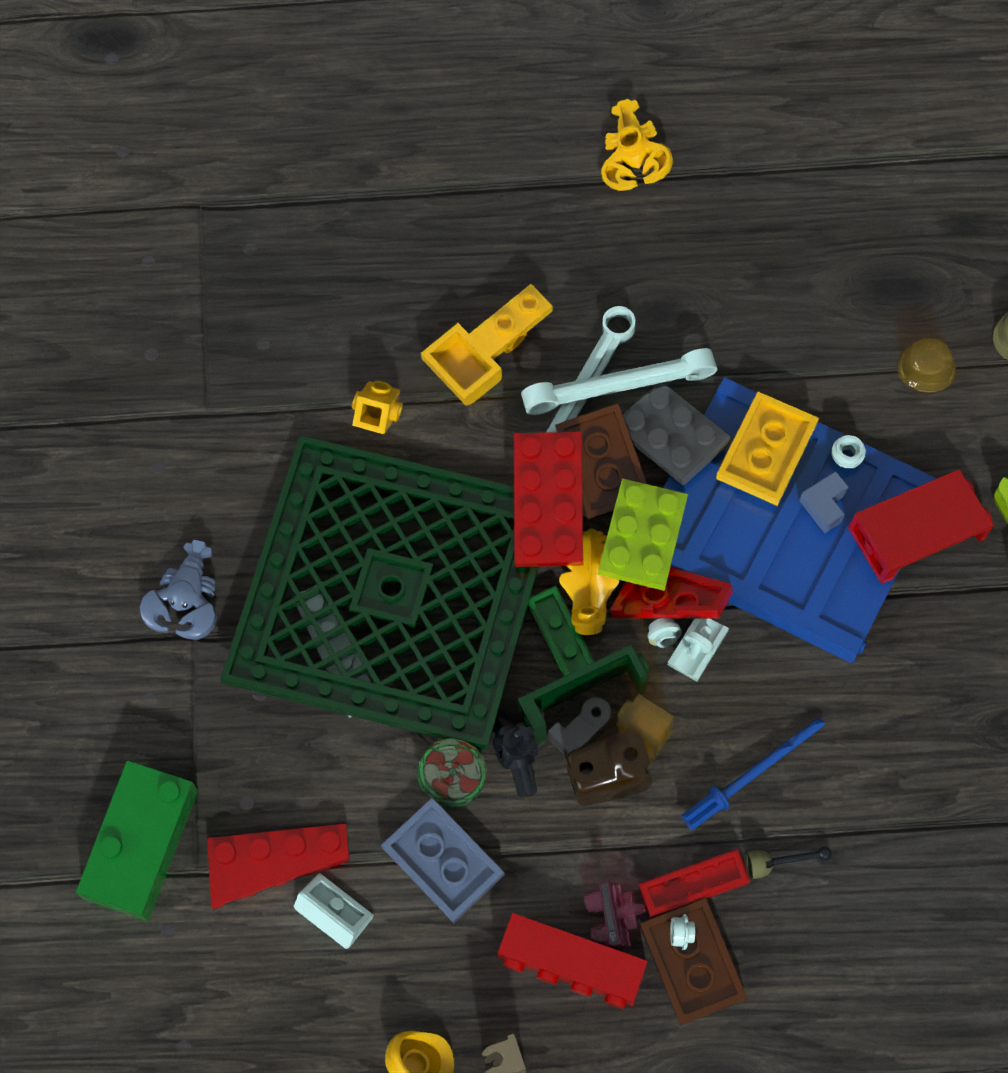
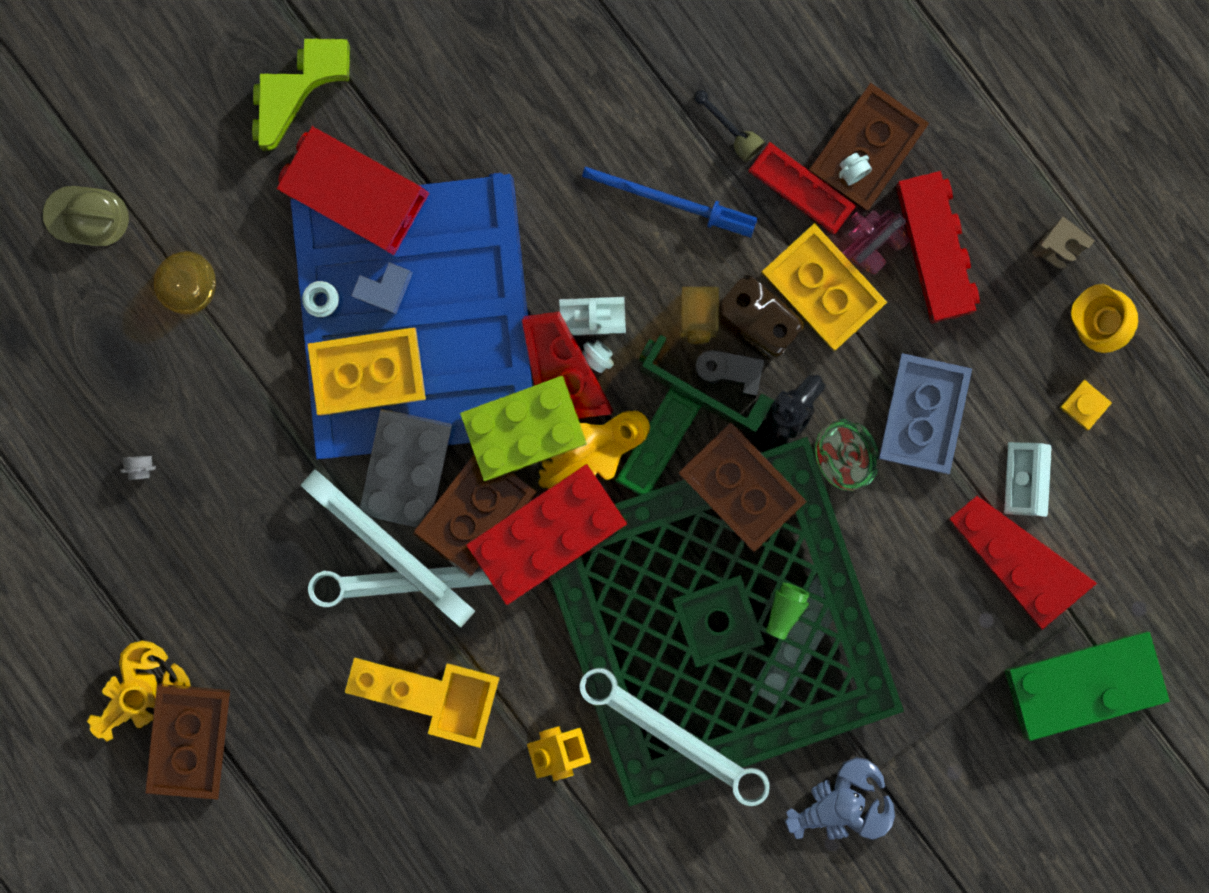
camera: 135 degrees left, 15 degrees up
none -> light grey plate [120,456,156,480]
none -> reddish brown plate [145,683,230,800]
none -> light aqua piece [580,668,770,806]
none -> reddish brown plate [679,423,807,552]
none -> yellow plate [761,223,888,352]
none -> bright green cone [766,582,810,640]
none -> yellow plate [1060,380,1112,431]

